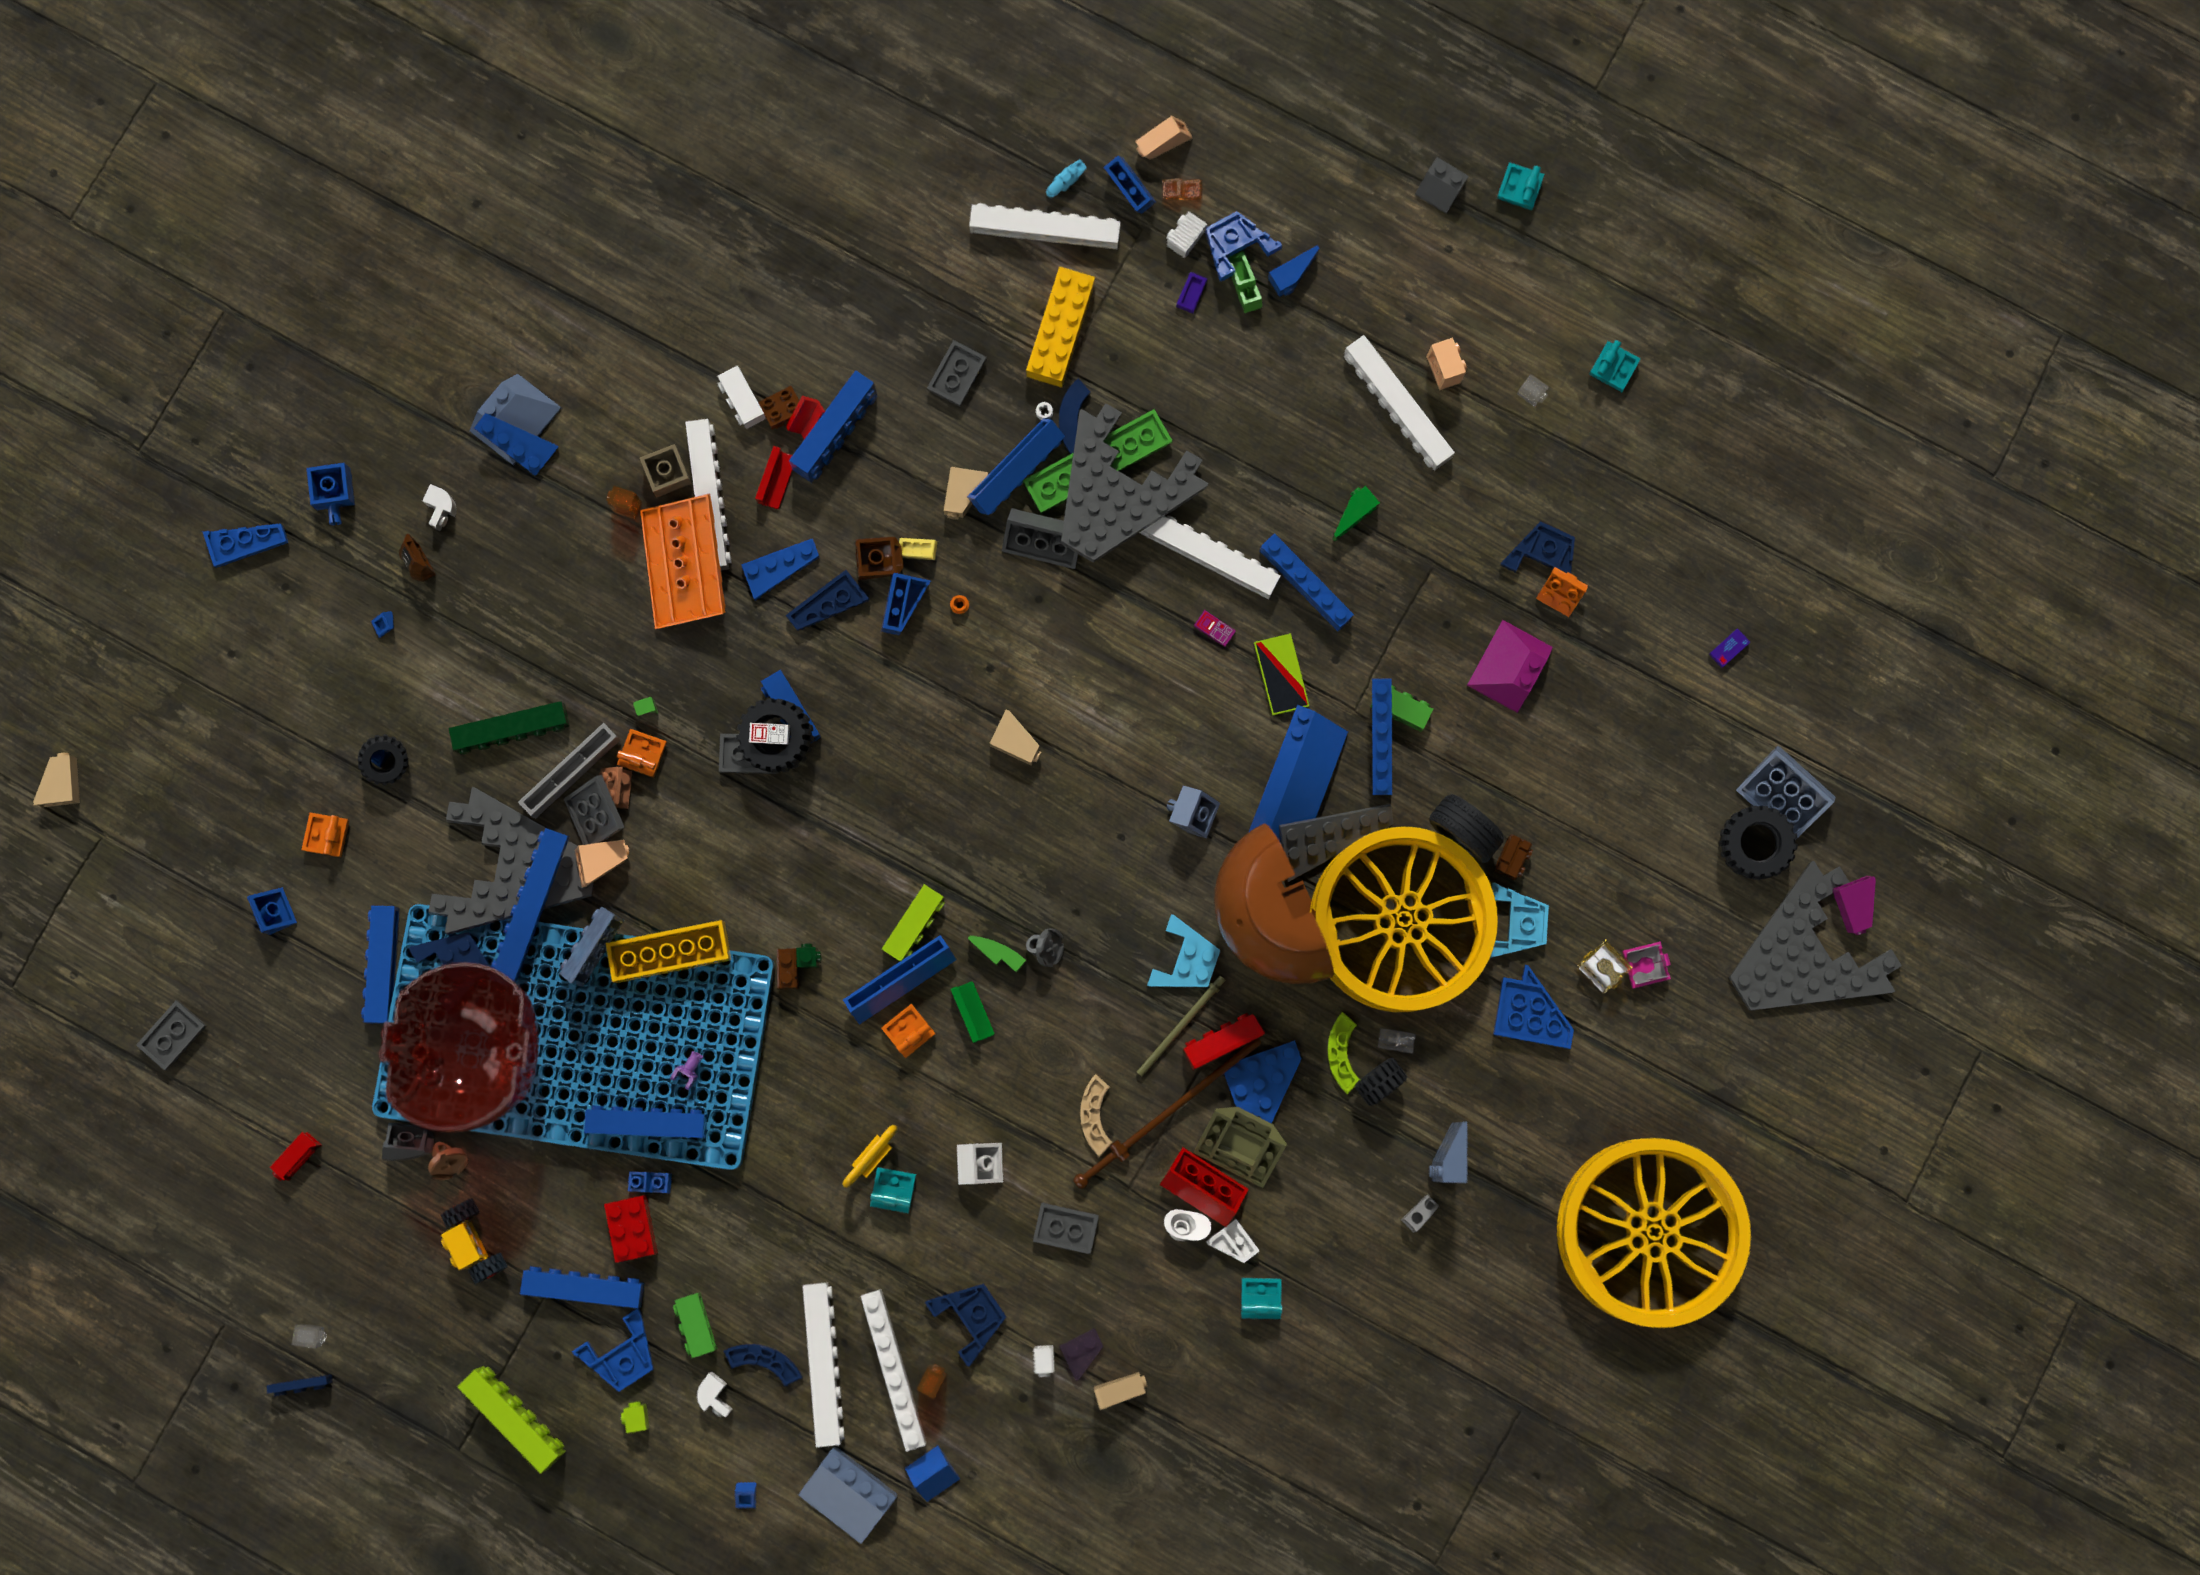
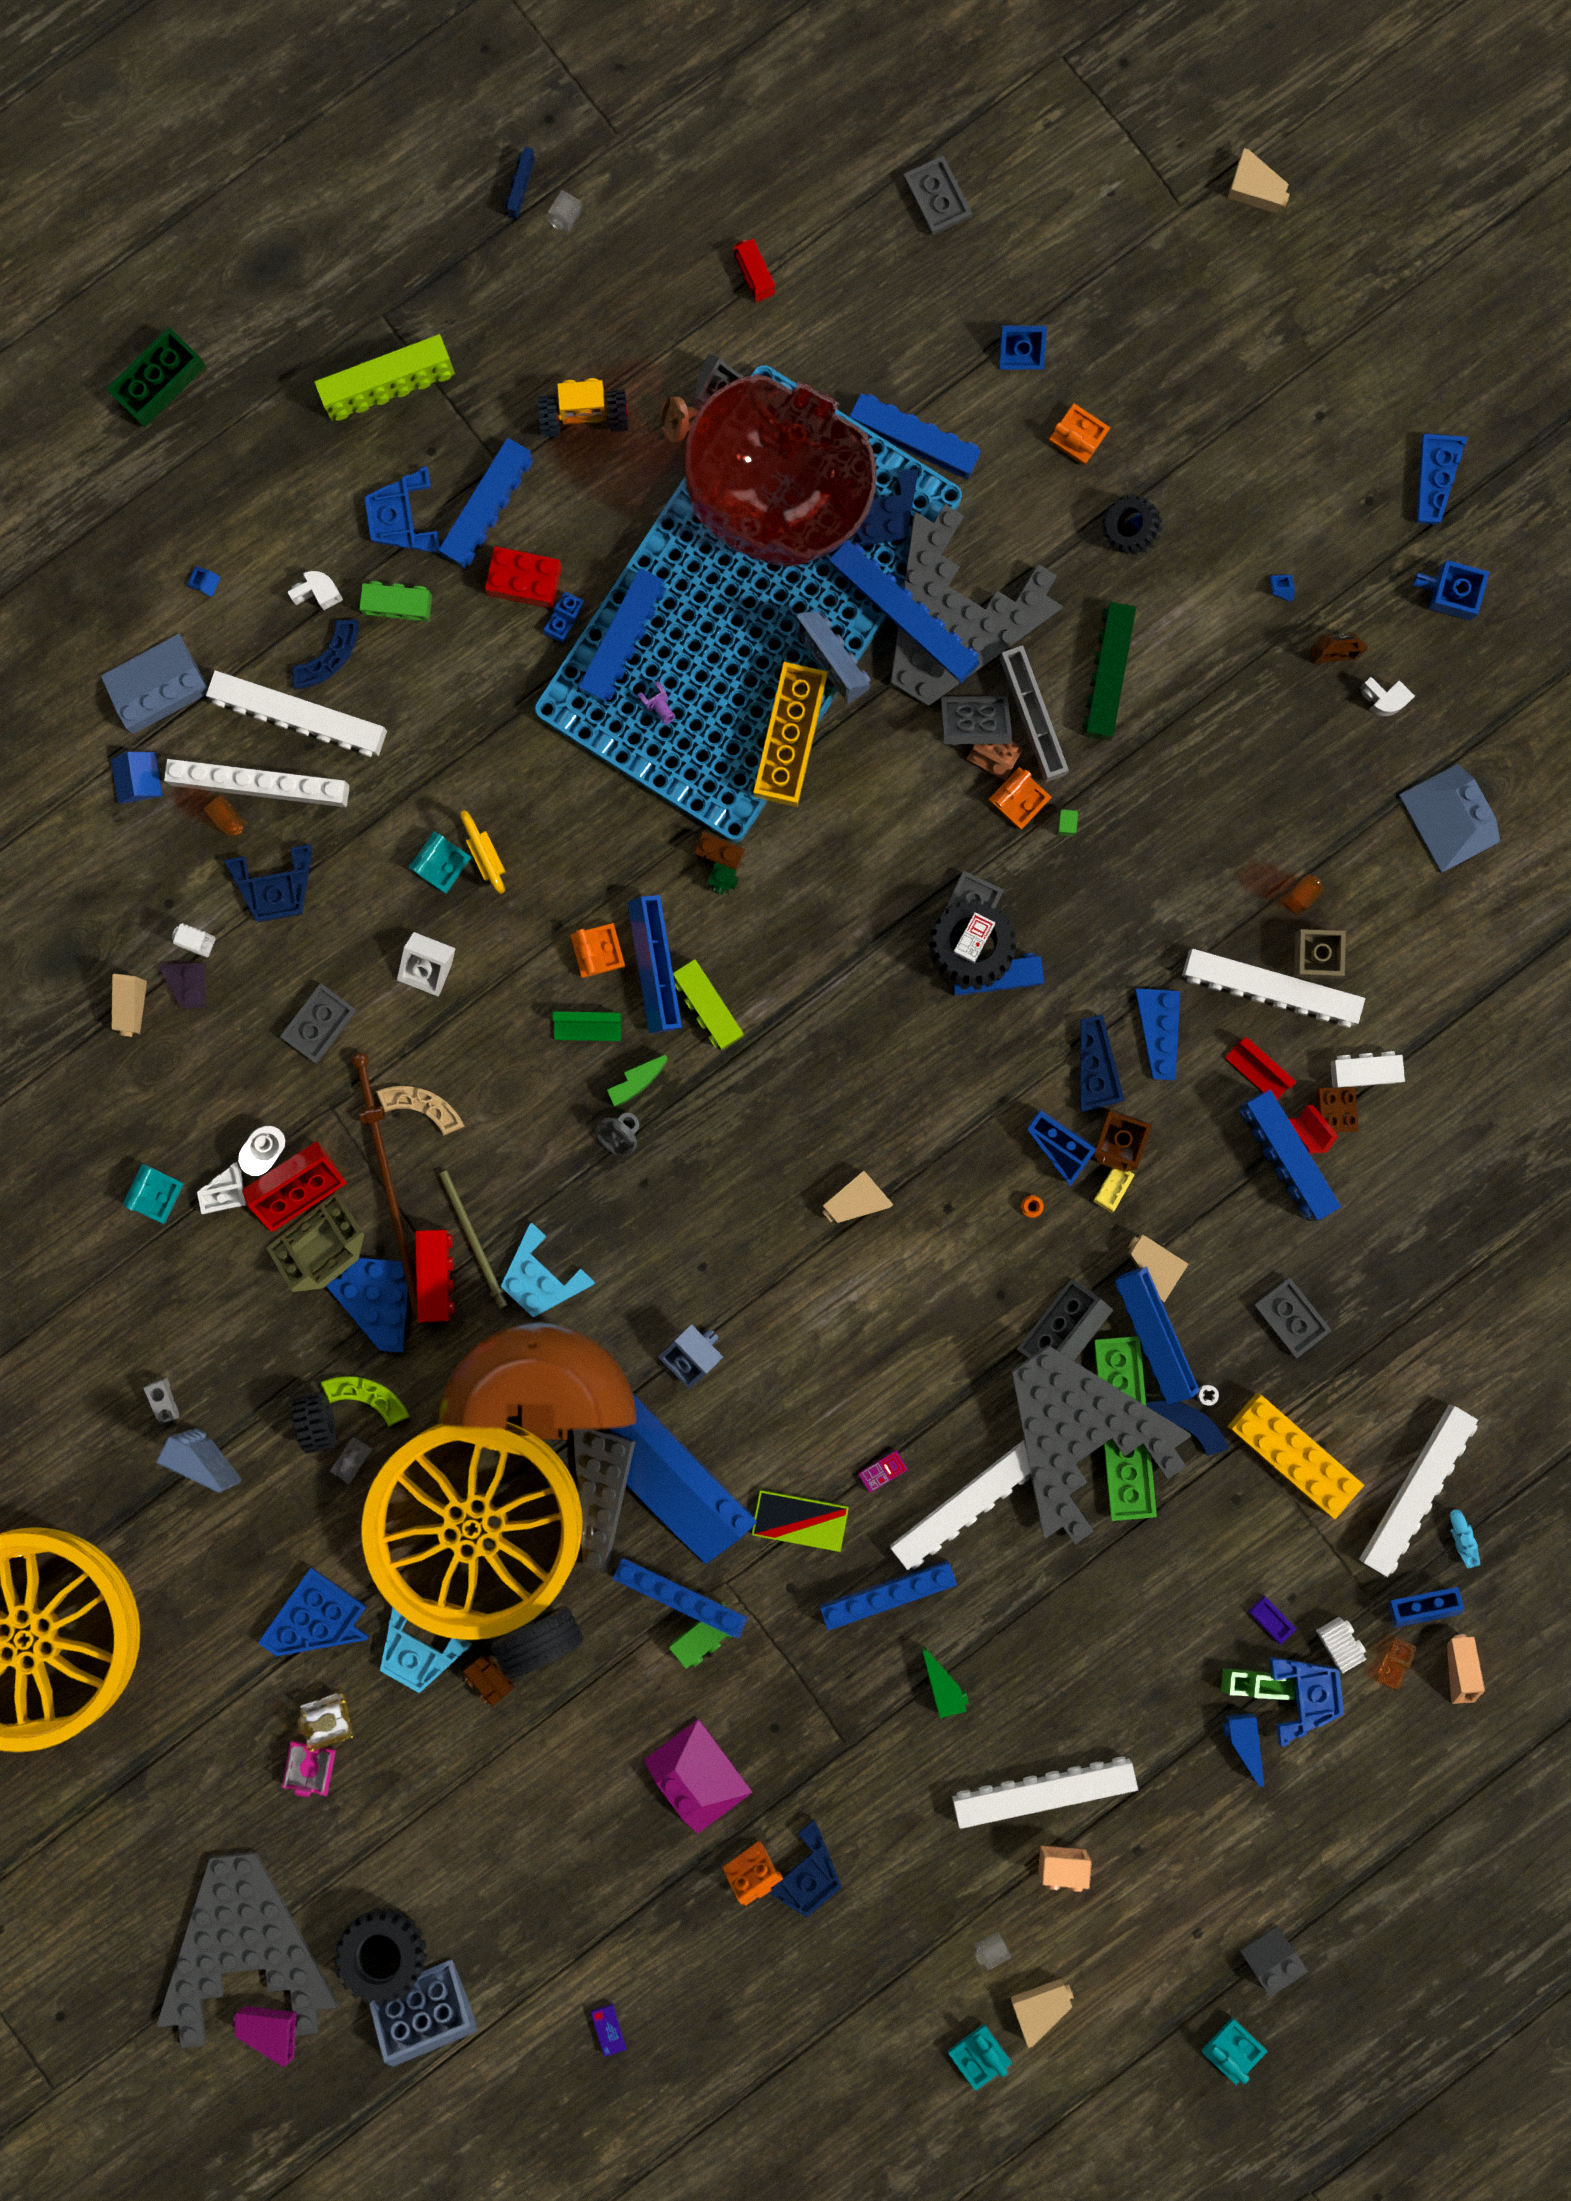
camera: 115 degrees right, 5 degrees up
blue wing [474,413,559,476] -> none
light nougat slope [575,840,629,888] -> none
lime brick [621,1401,649,1433] -> none
orange piece [640,493,726,629] -> none
none -> tan slope [1011,1978,1074,2048]

